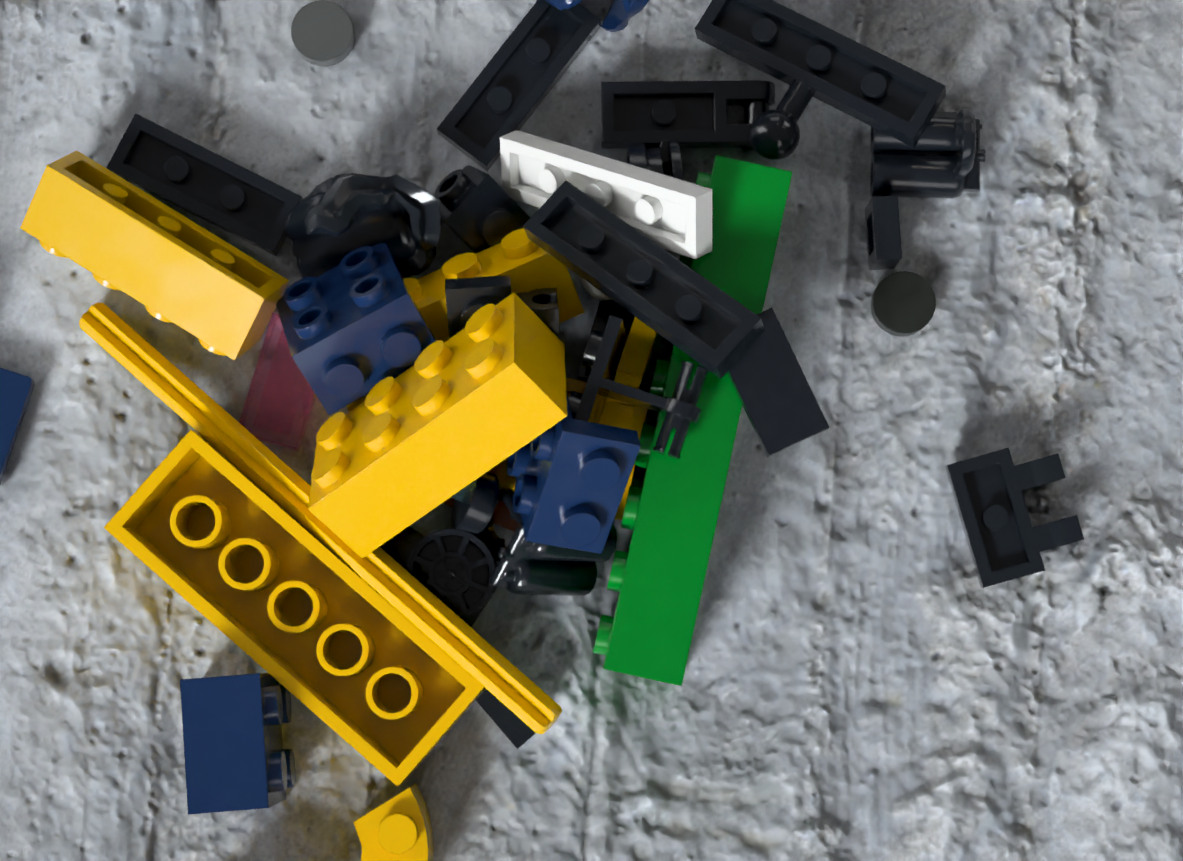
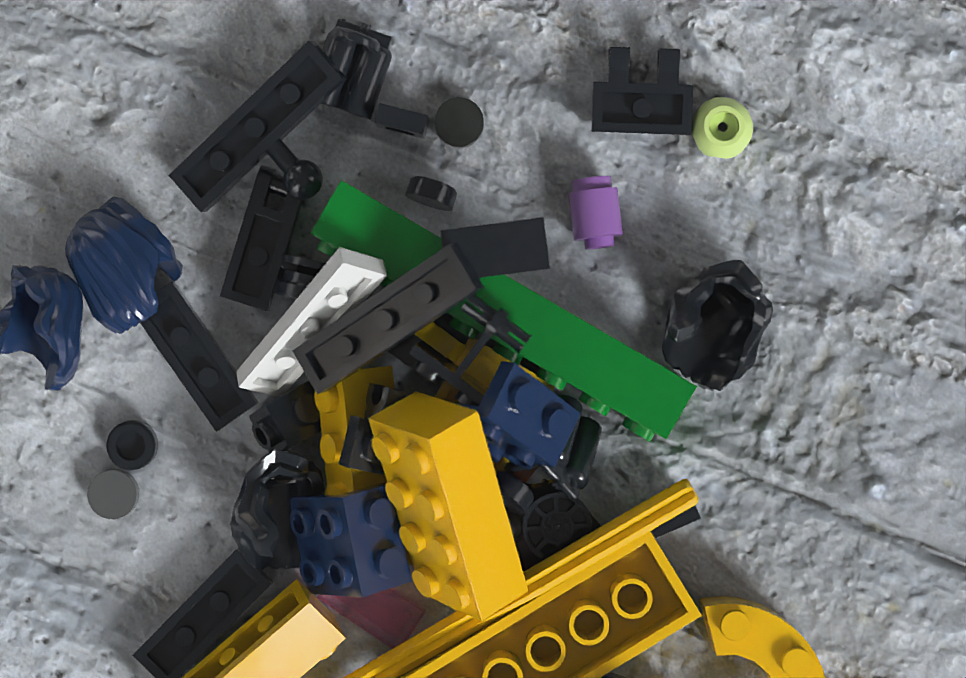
camera: 70 degrees left, 5 degrees up
none -> black tile [106,420,158,470]
none -> black tile [405,176,457,211]
none -> medium lavender brick [568,176,623,250]
none -> black hair [662,260,773,391]
none -> yellowish green plate [691,97,753,159]

